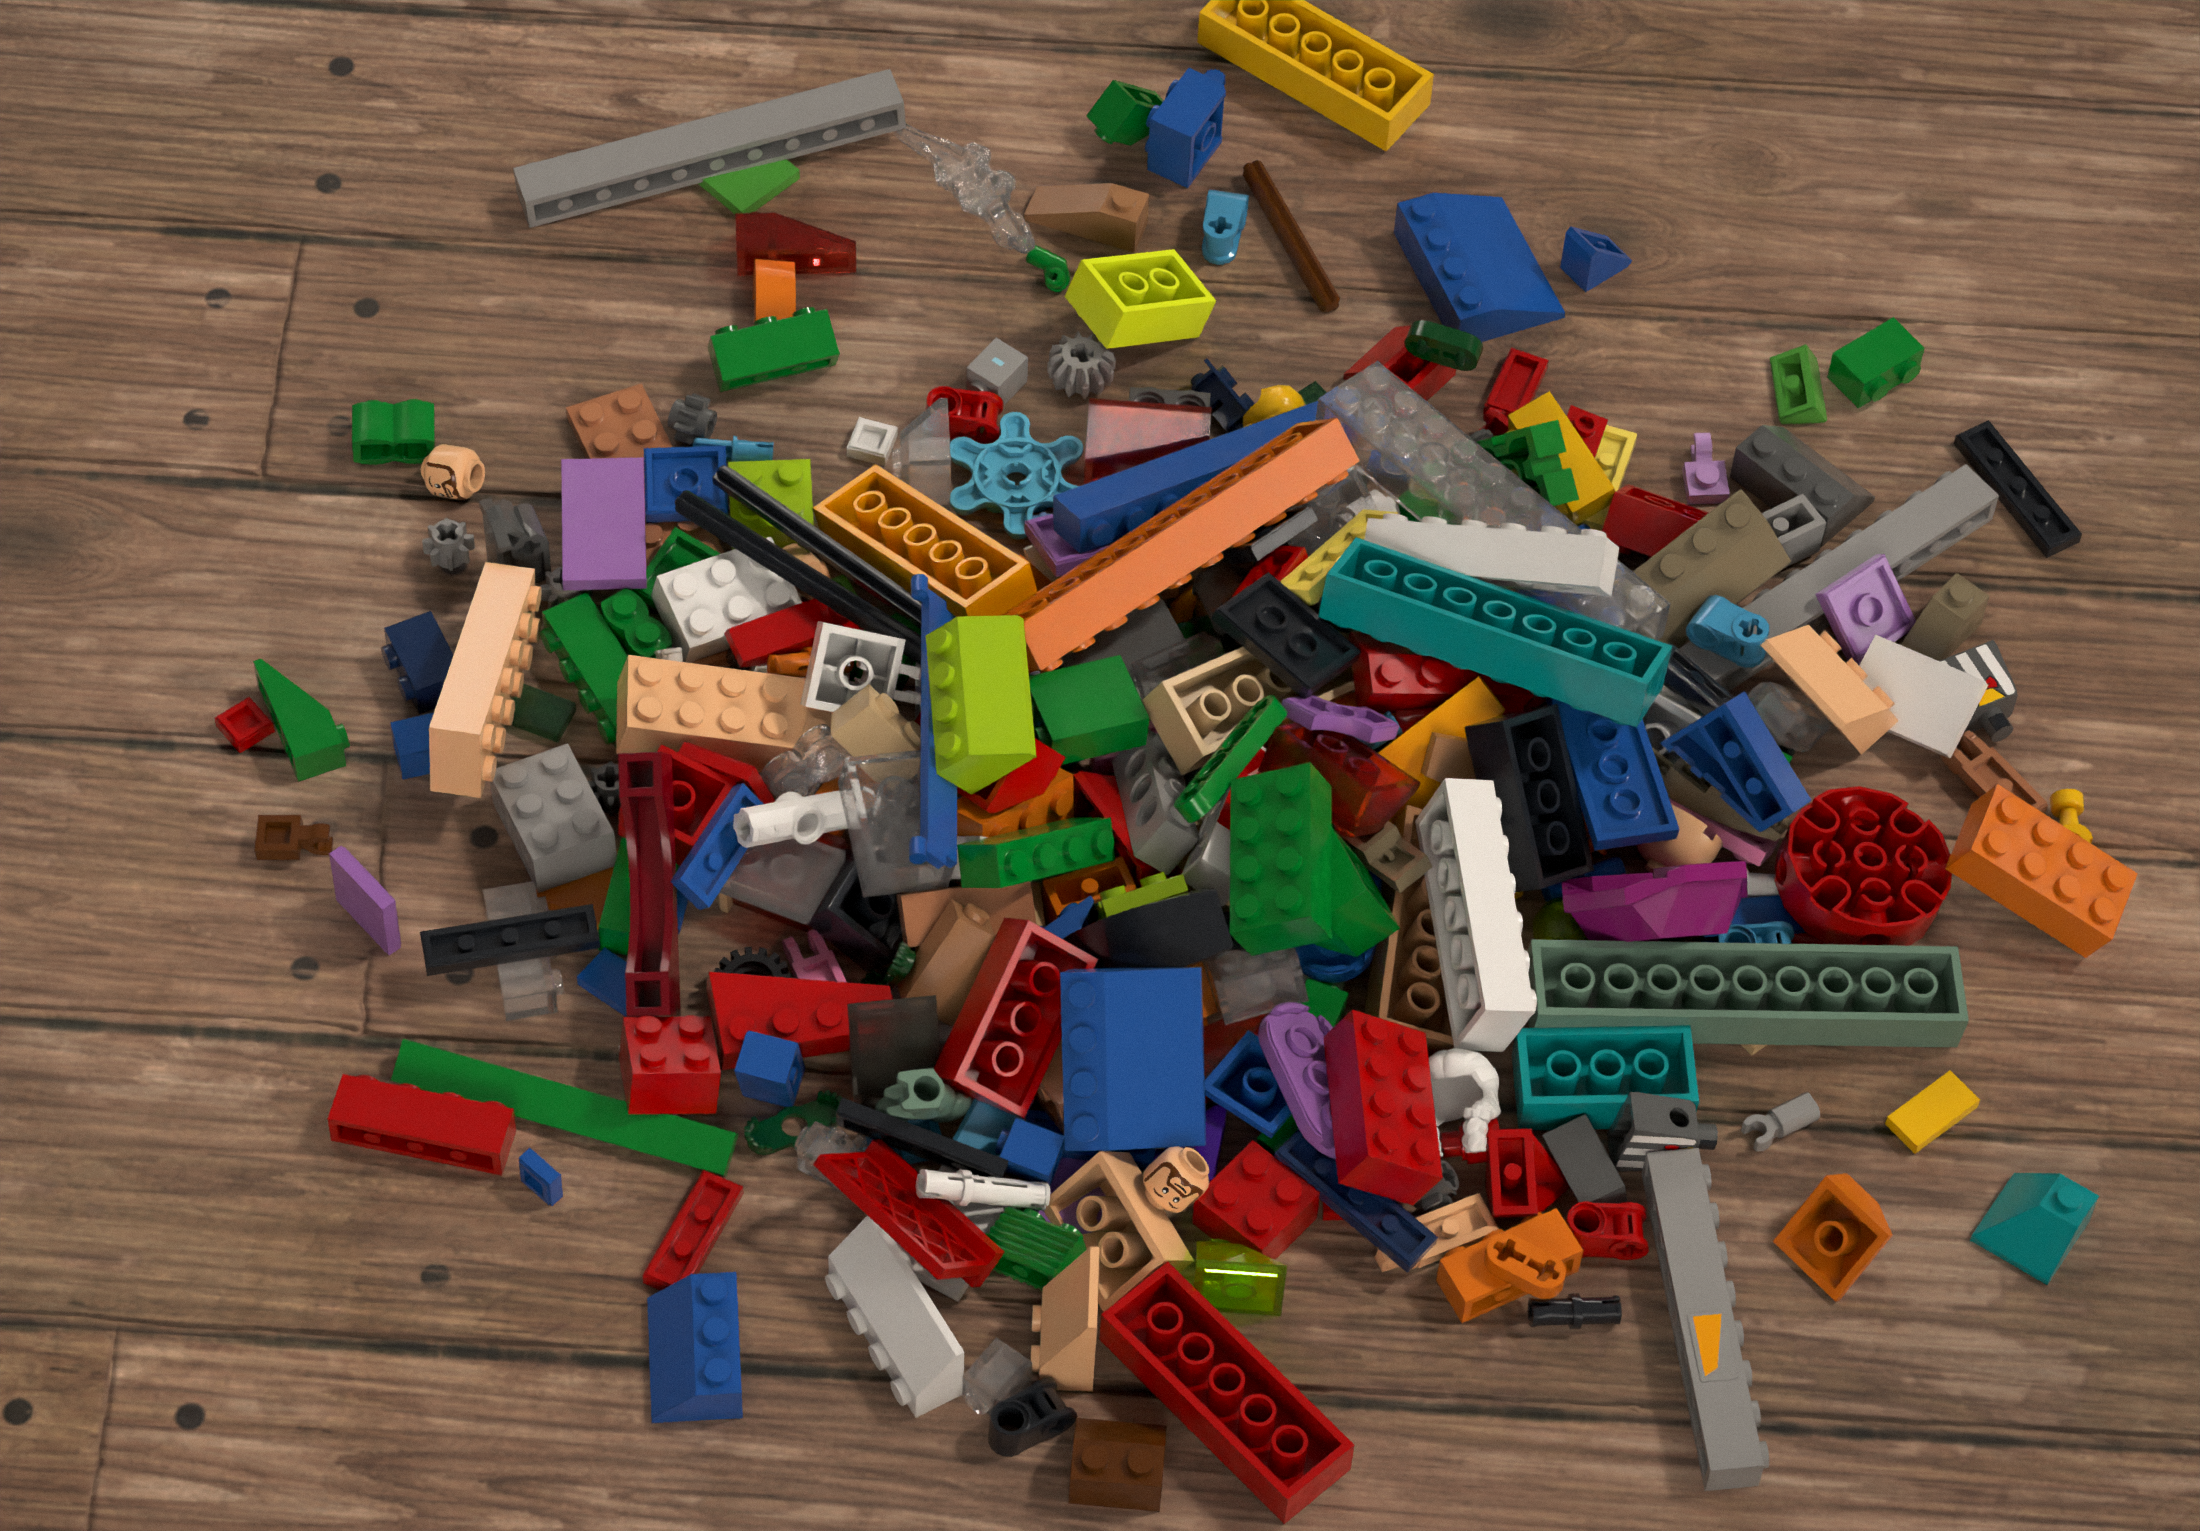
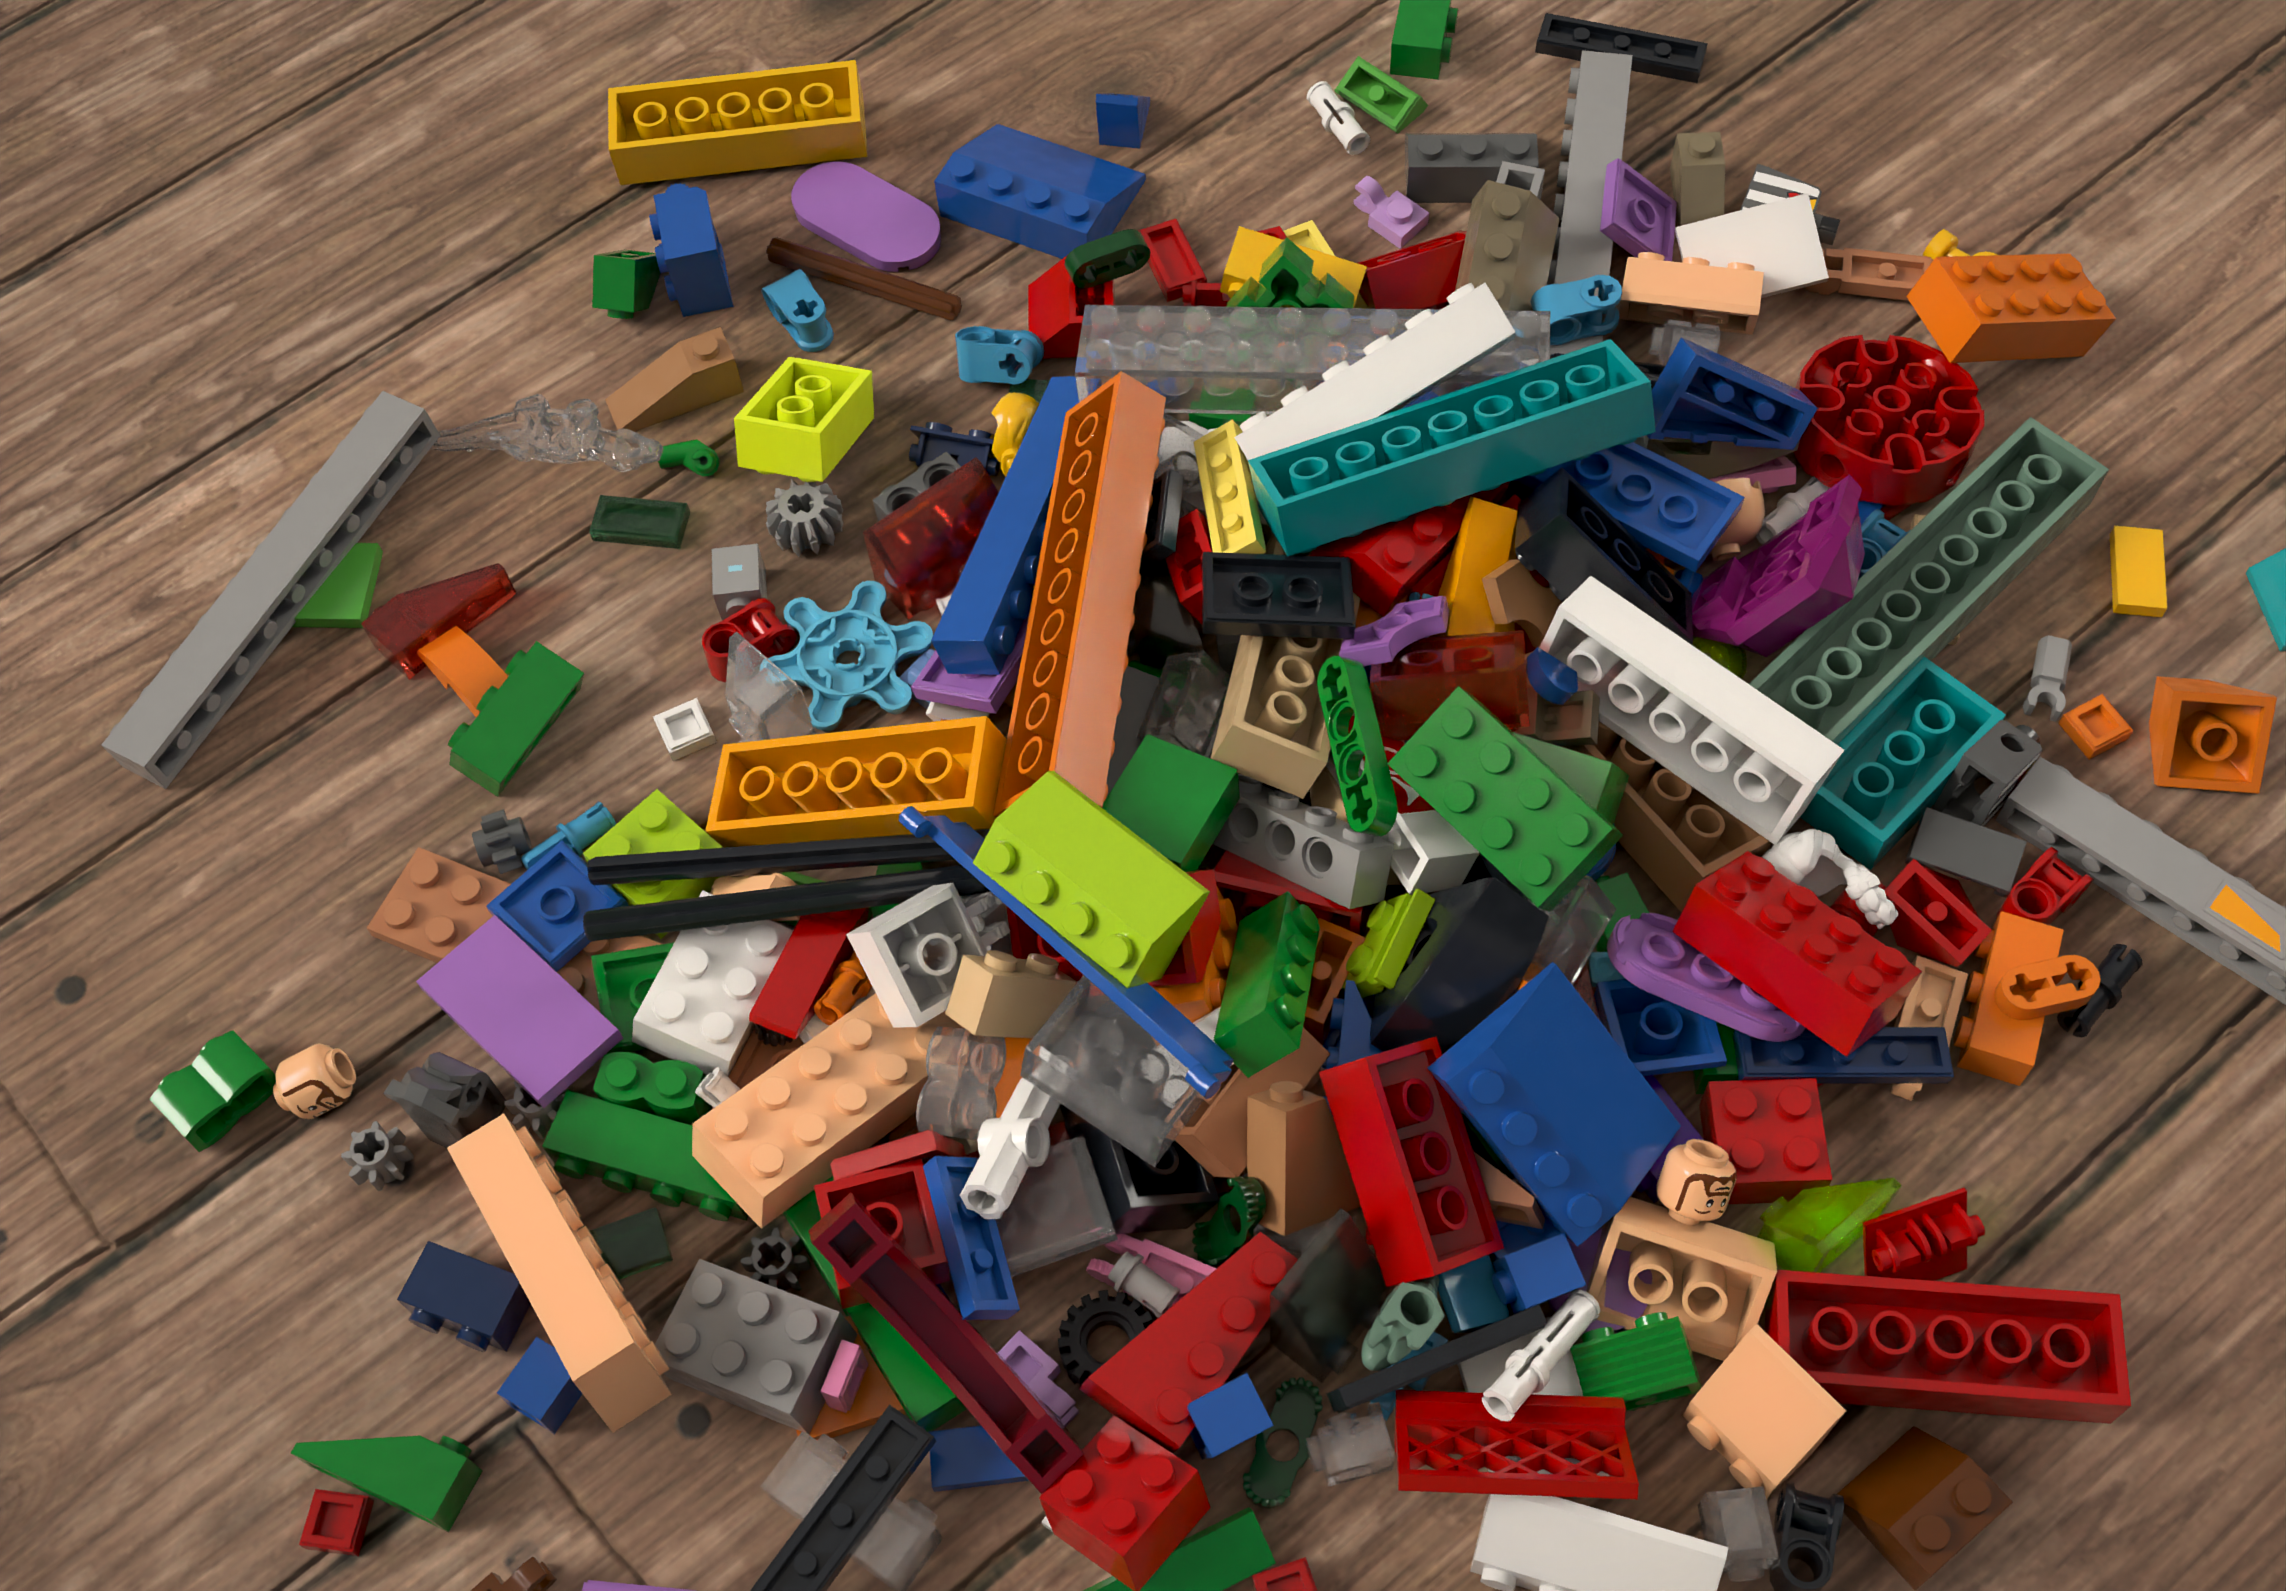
camera: 35 degrees left, 5 degrees up
none -> clear green tile [589,495,690,549]
none -> medium lavender tile [791,162,941,272]
none -> bright pink tile [820,1340,868,1413]
none -> dark azure piece [955,326,1044,385]
none -> lavender plate [998,1330,1079,1427]
none -> light grey pin [1108,1251,1181,1318]
none -> white pin [1307,81,1370,155]
none -> blue tile [1527,647,1578,705]
none -> red hinge [1863,1188,1985,1281]
none -> orange tile [2058,694,2134,760]

